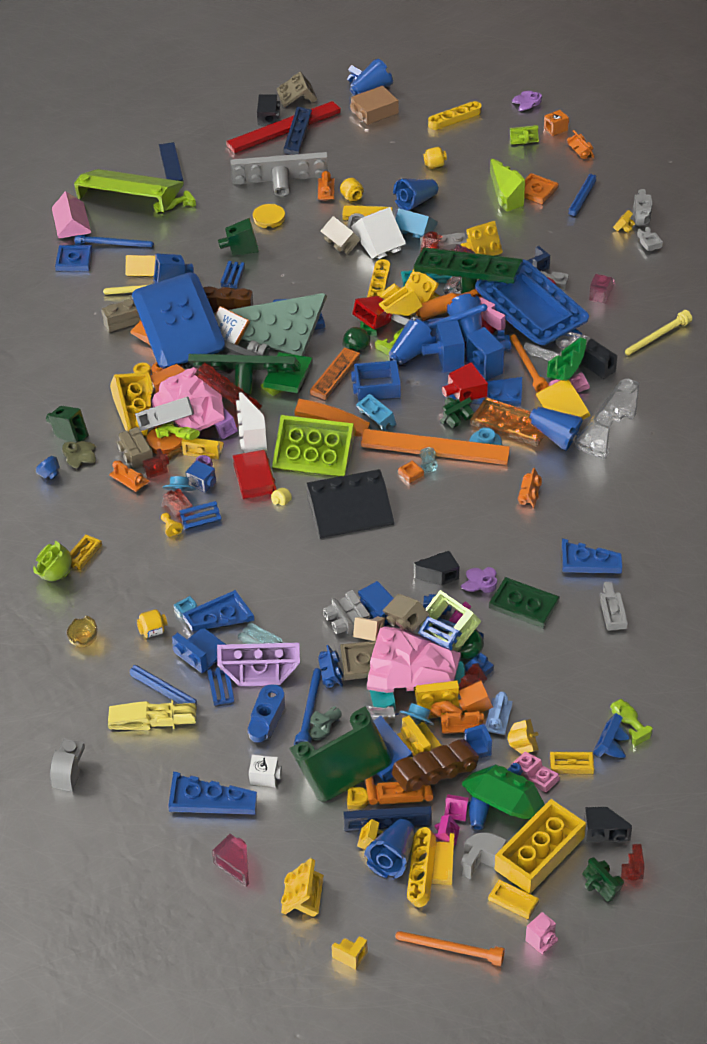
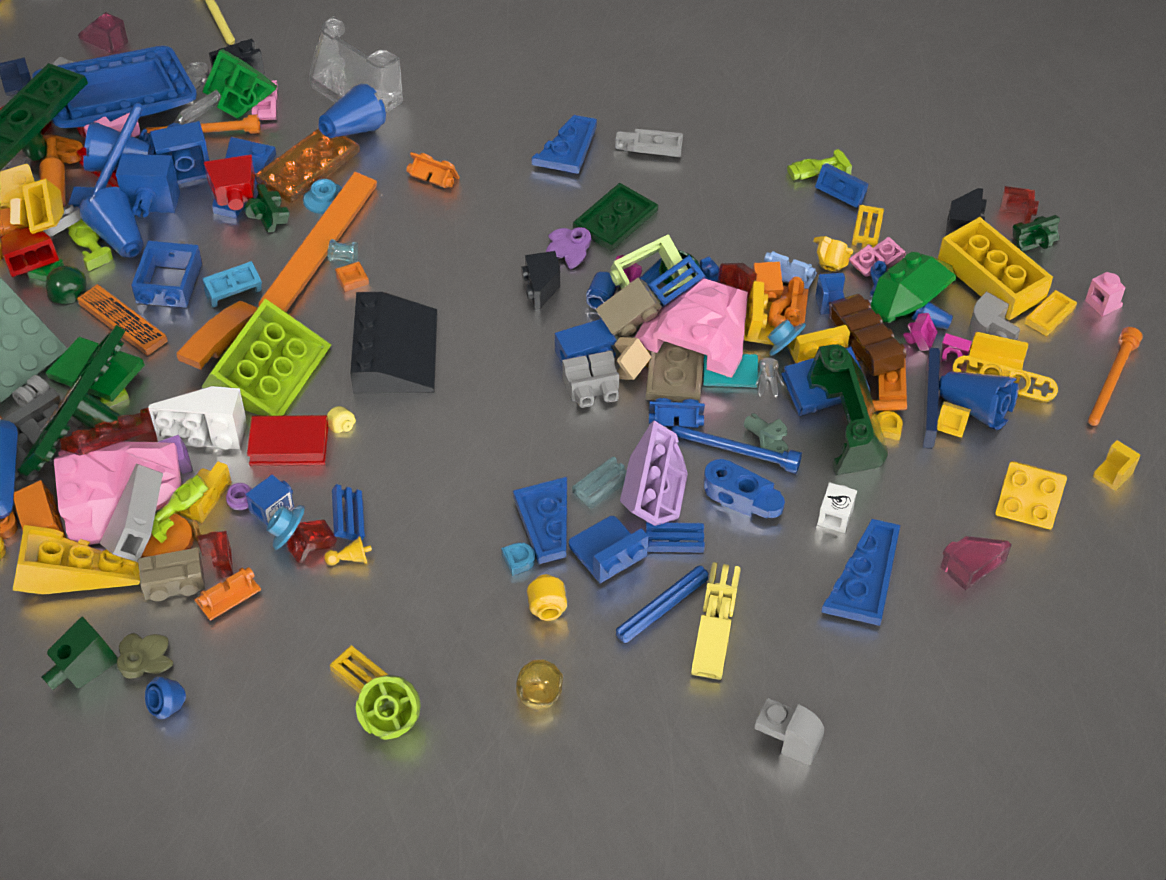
camera: 80 degrees left, 5 degrees up
yellow tile [536,380,591,420] -> none

